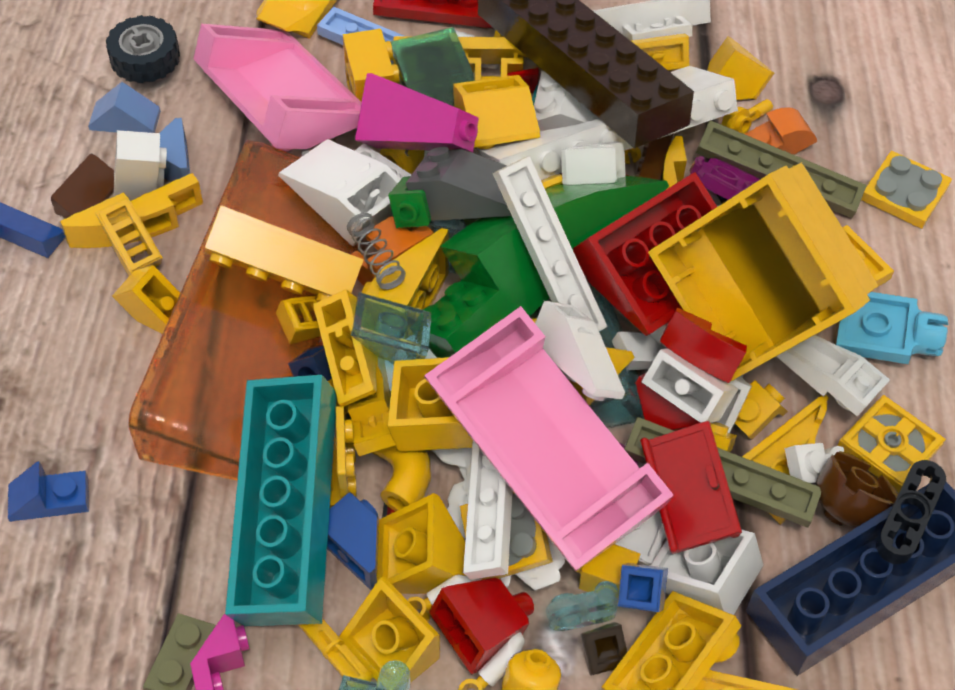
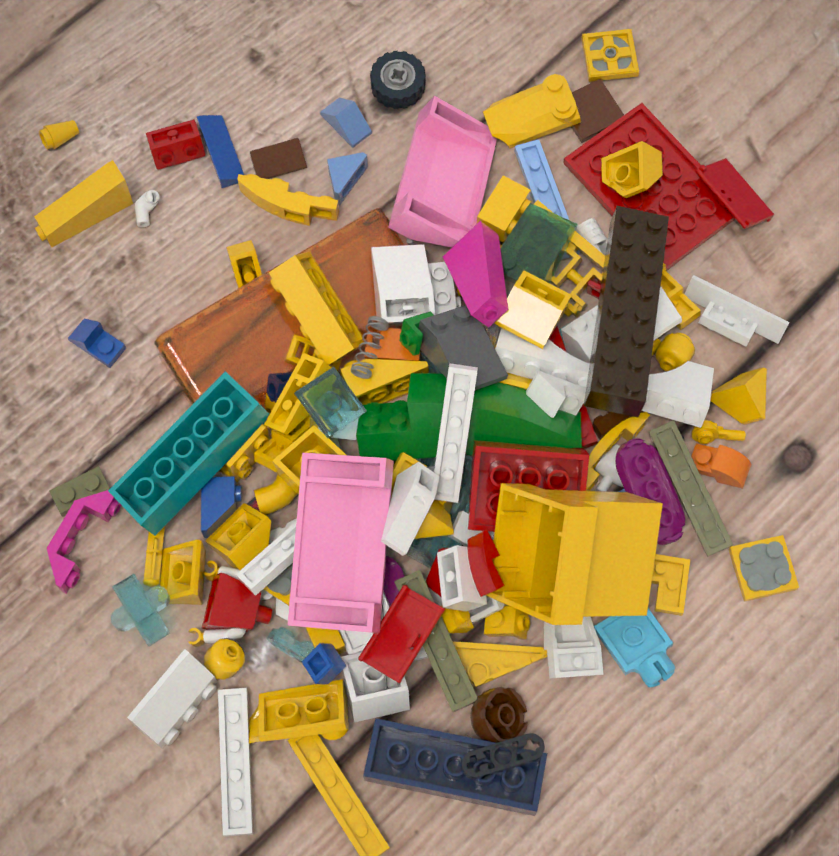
camera: 45 degrees right, 15 degrees up
yellow slope [96,197,163,276] -> none
white brick [114,130,167,200] -> none
dark brown slope [581,622,627,675] -> none
yellow plate [632,33,690,70] -> none
white plate [784,443,844,484] -> none
yellow piece [837,394,946,493] -> none

